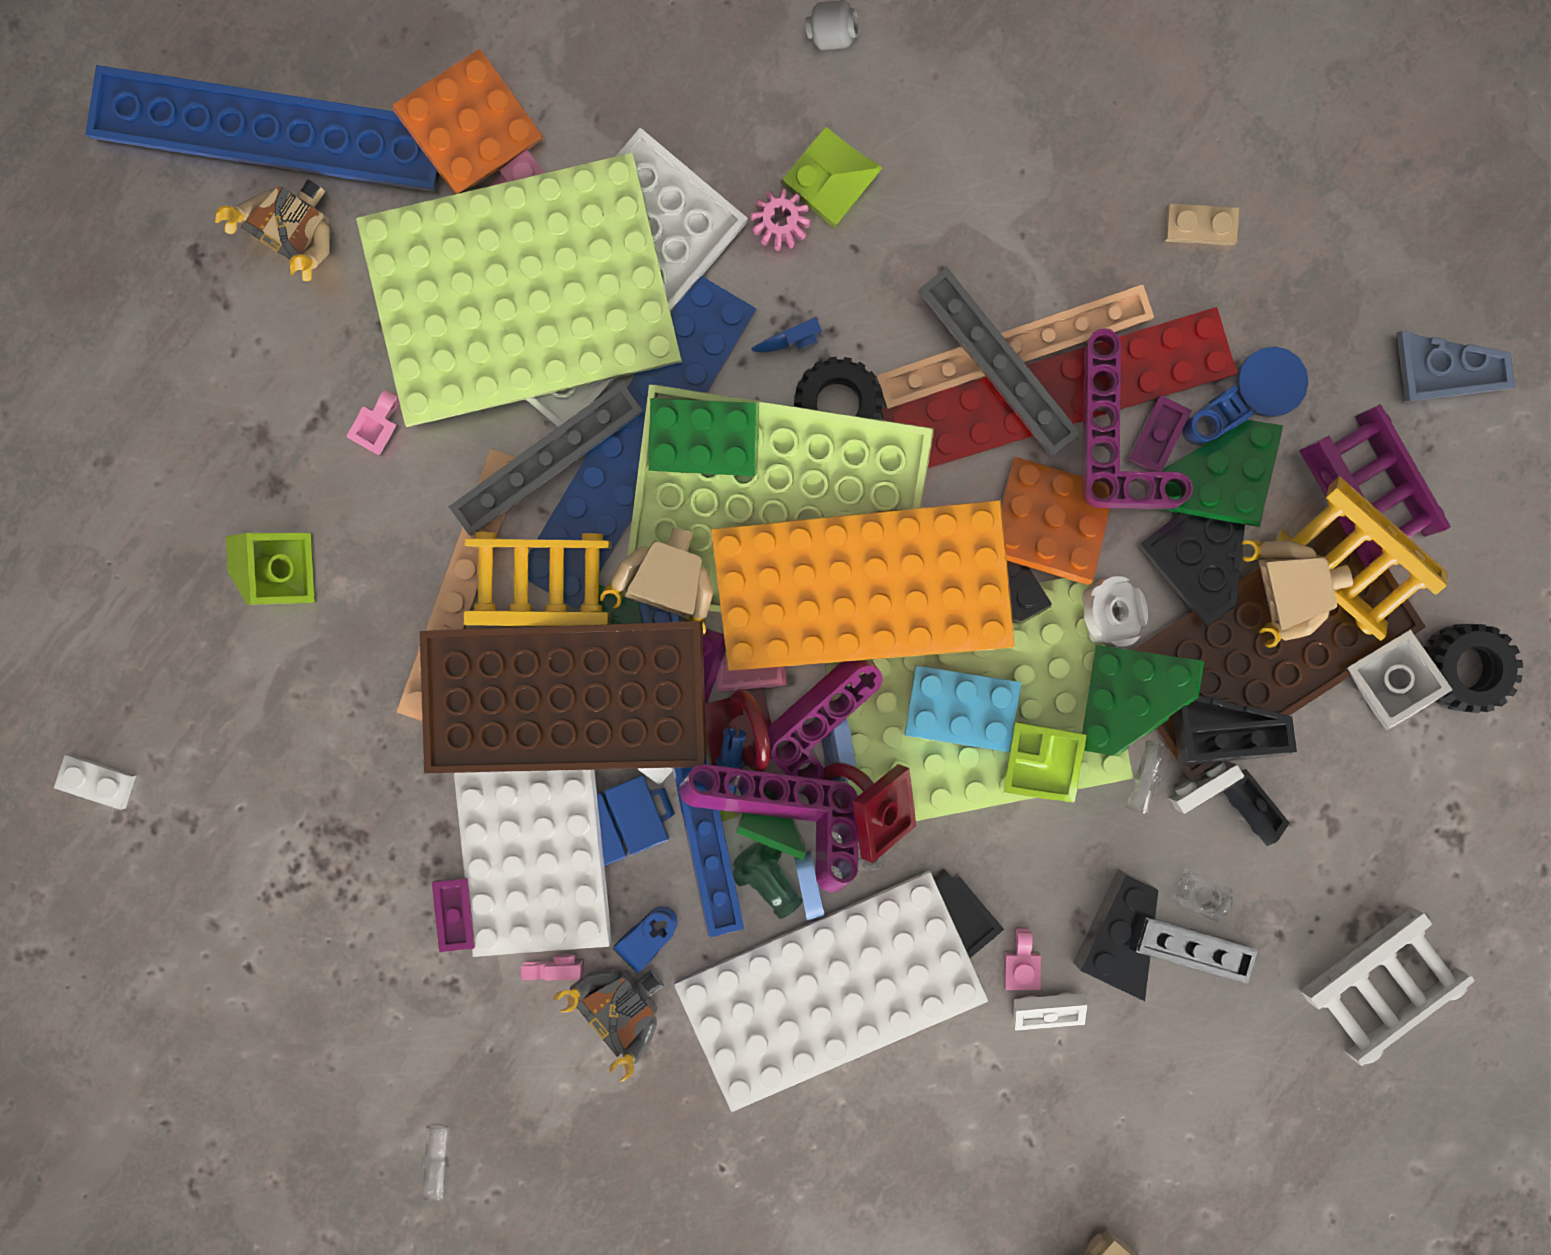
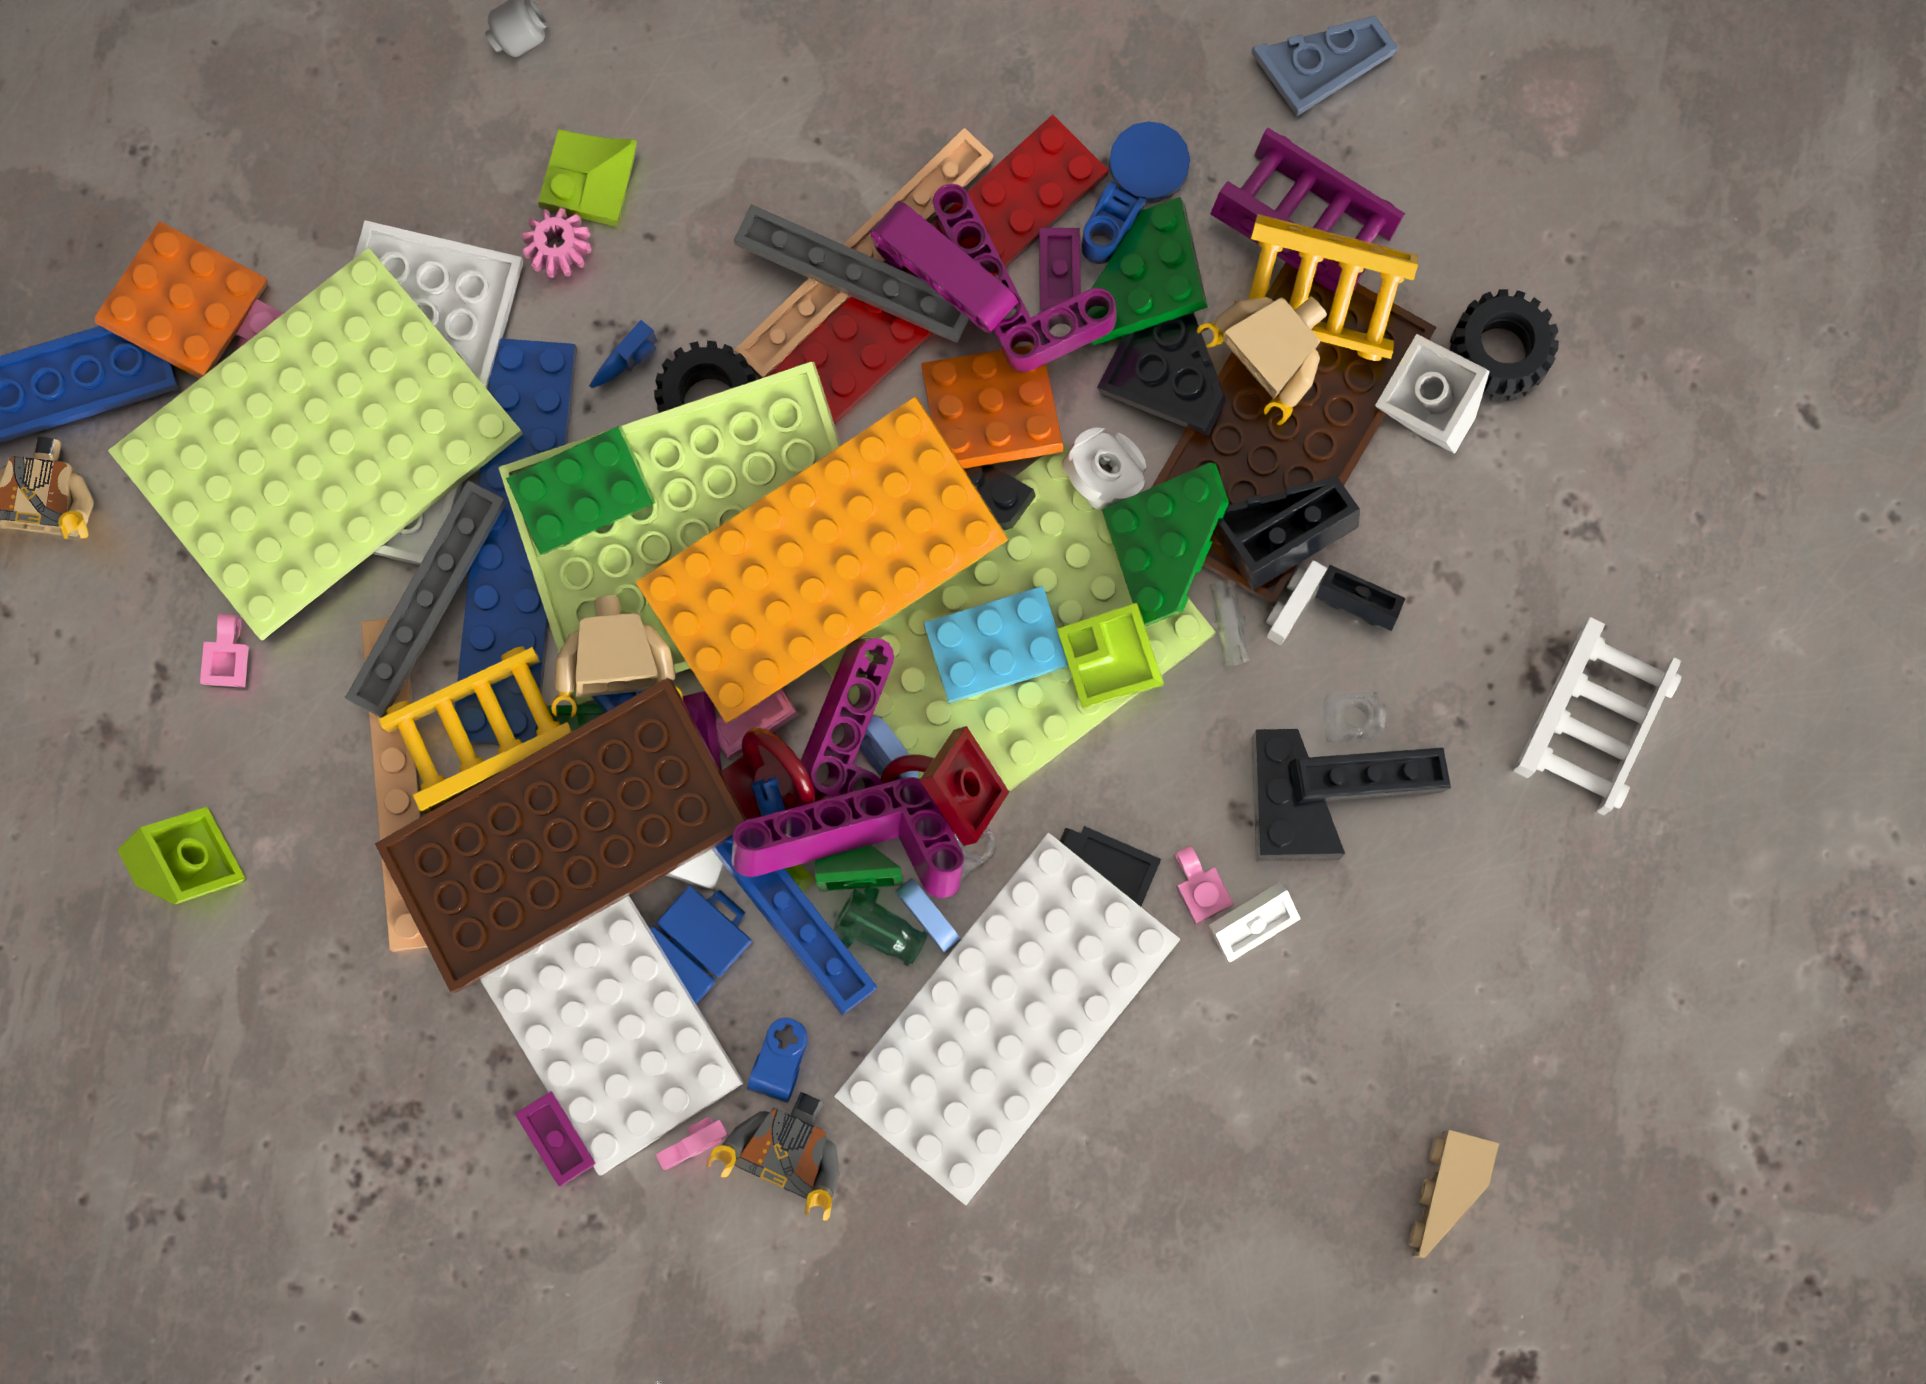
camera: 20 degrees left, 10 degrees down
white plate [54,754,136,810] -> none
tan plate [1164,203,1240,246] -> none
none -> magenta beam [870,201,1018,333]

